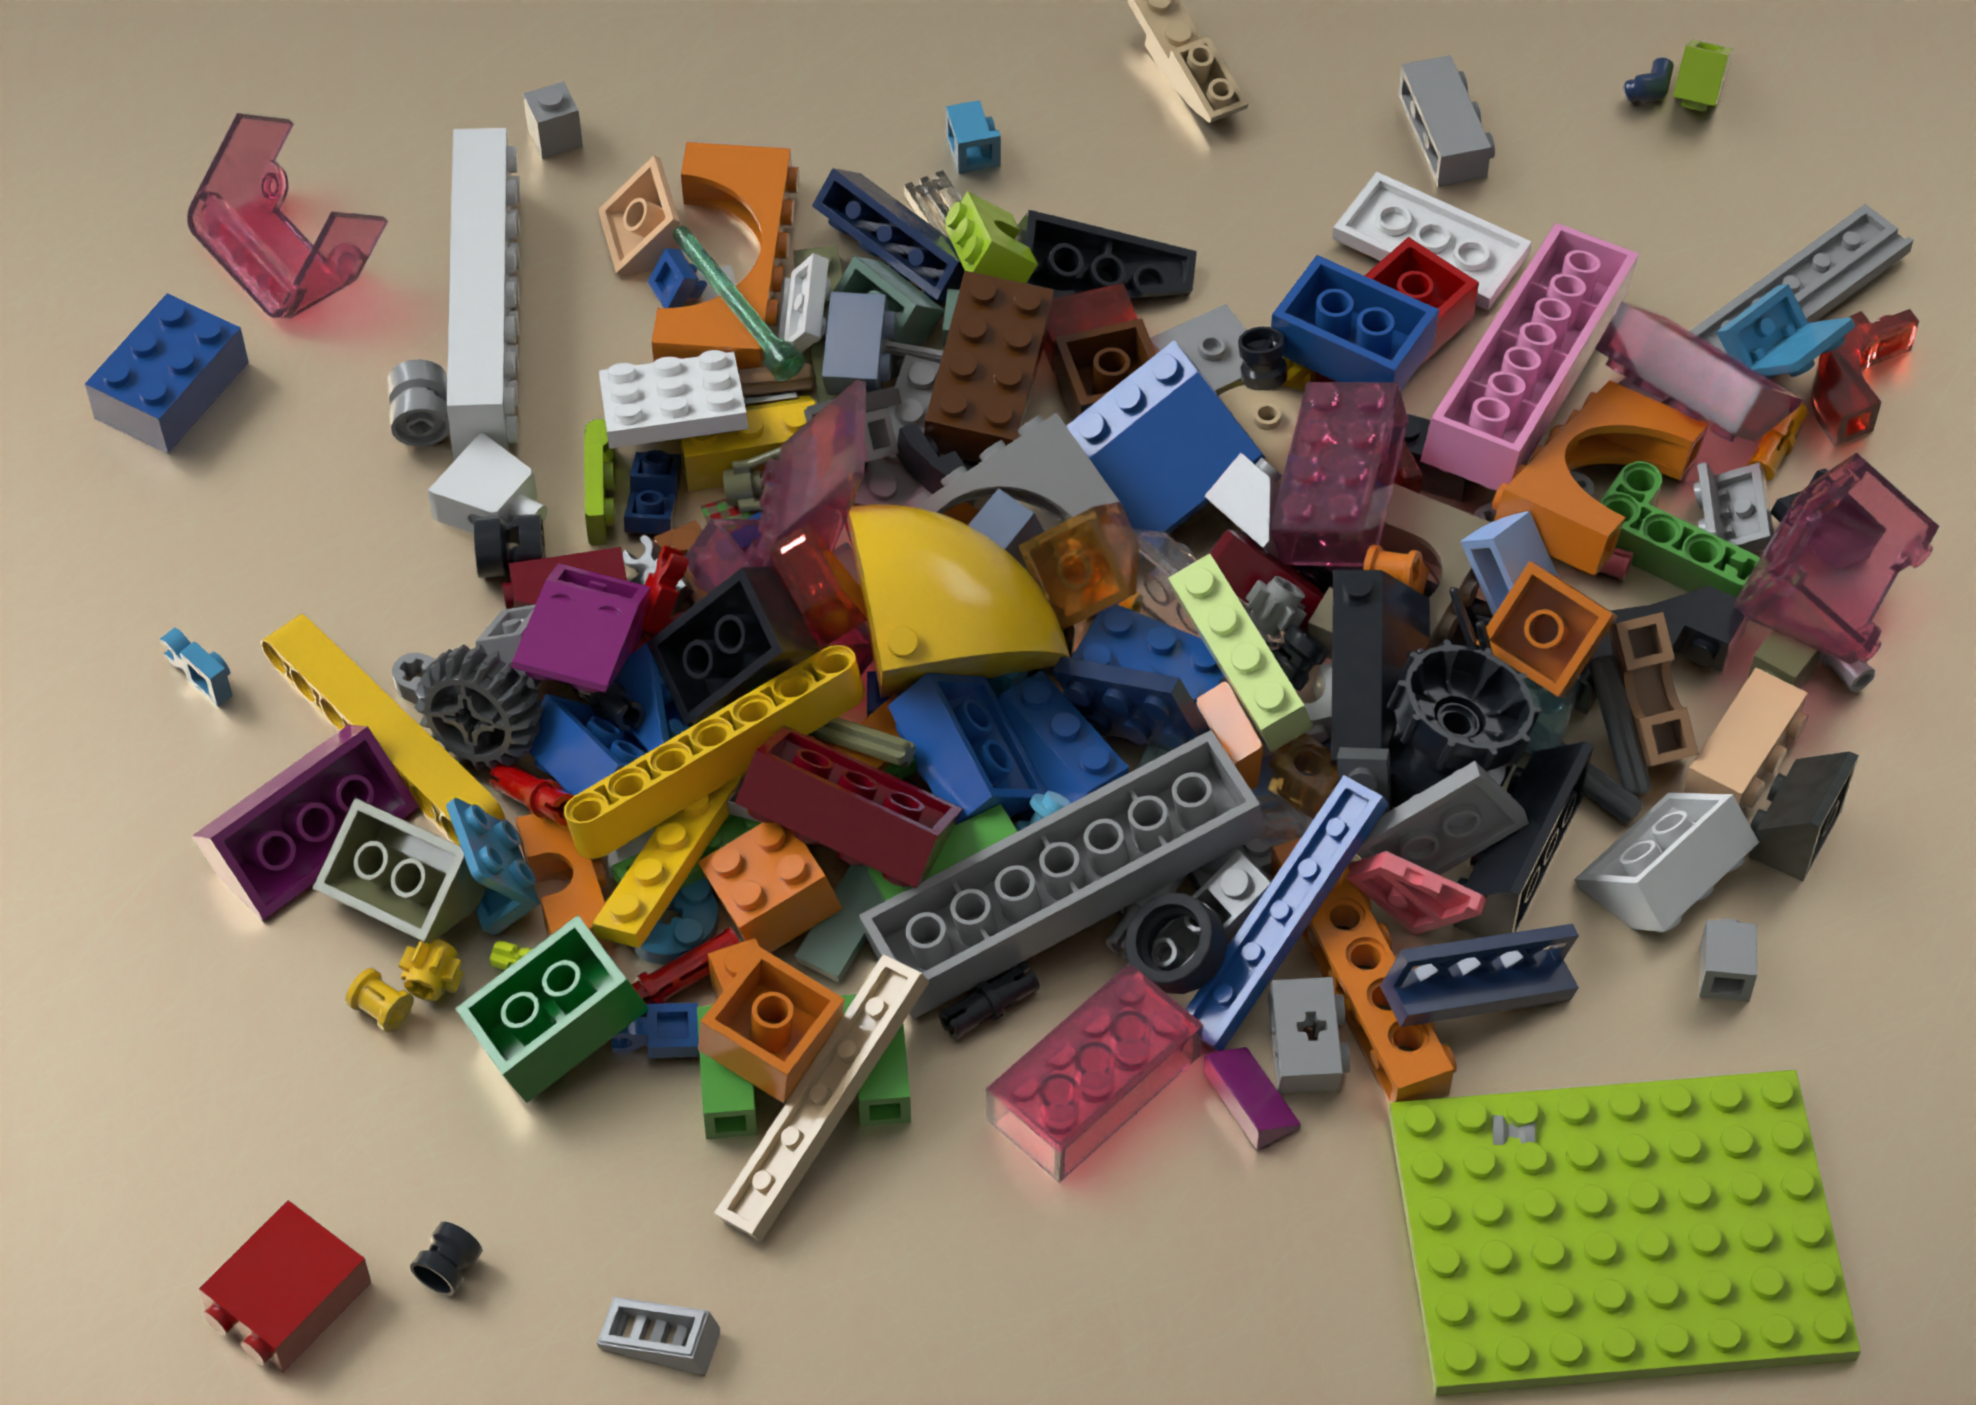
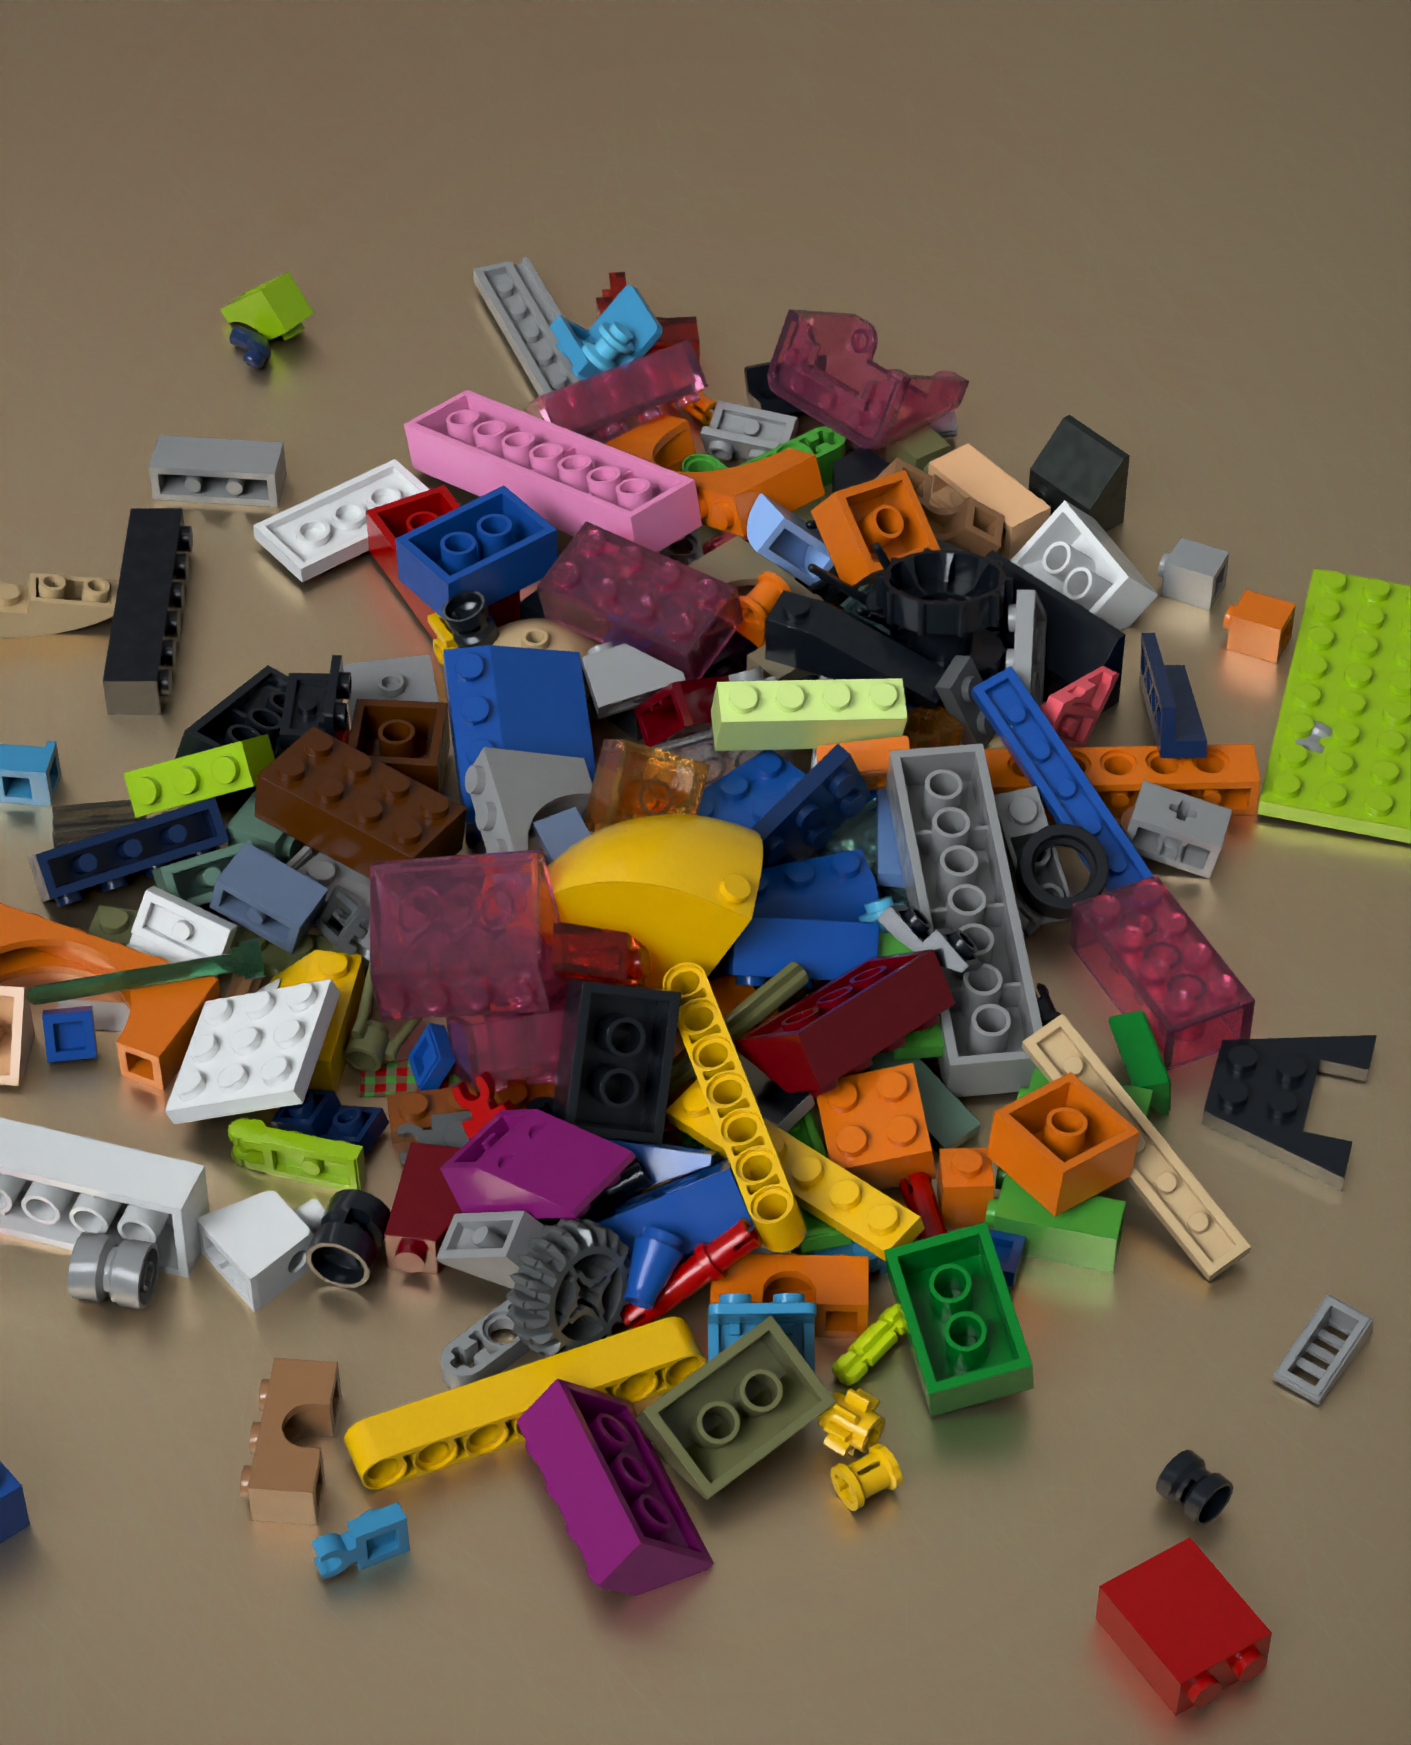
camera: 70 degrees left, 10 degrees down
magenta slope [1203,1047,1301,1150] -> none
none -> black brick [103,508,193,715]
none -> medium nougat arch [240,1358,341,1525]
none -> black bracket [279,655,352,748]
none -> medium azure wheel [582,322,635,375]
none -> blue cone [623,1227,684,1310]
none -> black slope [877,905,983,973]
none -> green slope [1108,1010,1171,1116]
none -> black wing [1202,1035,1377,1191]
none -> orange brick [1223,589,1296,664]

